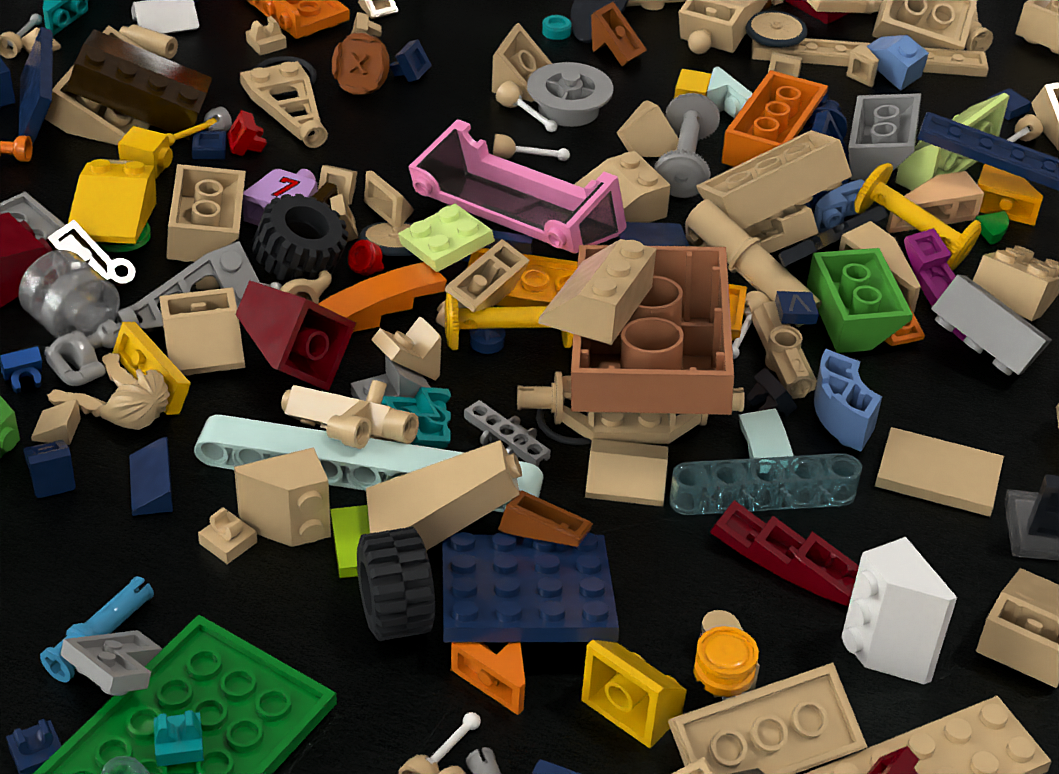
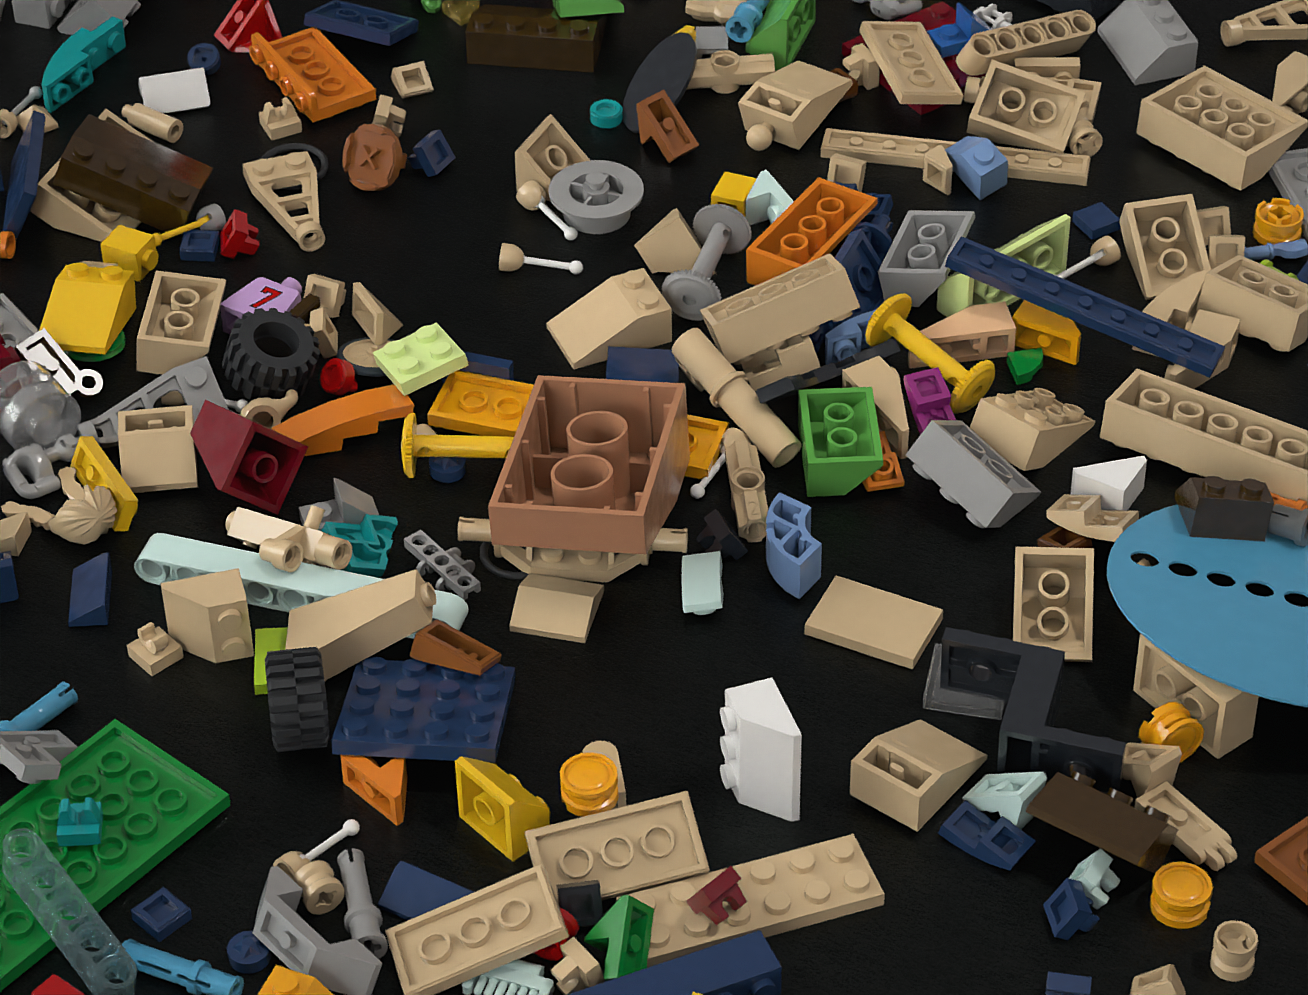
camera: 10 degrees right, 0 degrees up
tan slope [371,317,441,381] -> none
windscreen [409,119,627,254] -> none
tan slope [445,239,530,312] -> none
tan slope [539,239,656,345] -> none
clear light blue beam [669,453,862,515] -> none
dark red slope [710,500,859,607] -> none
tan wheel [745,11,807,47] -> none
dark blue tile [775,291,819,325] -> none

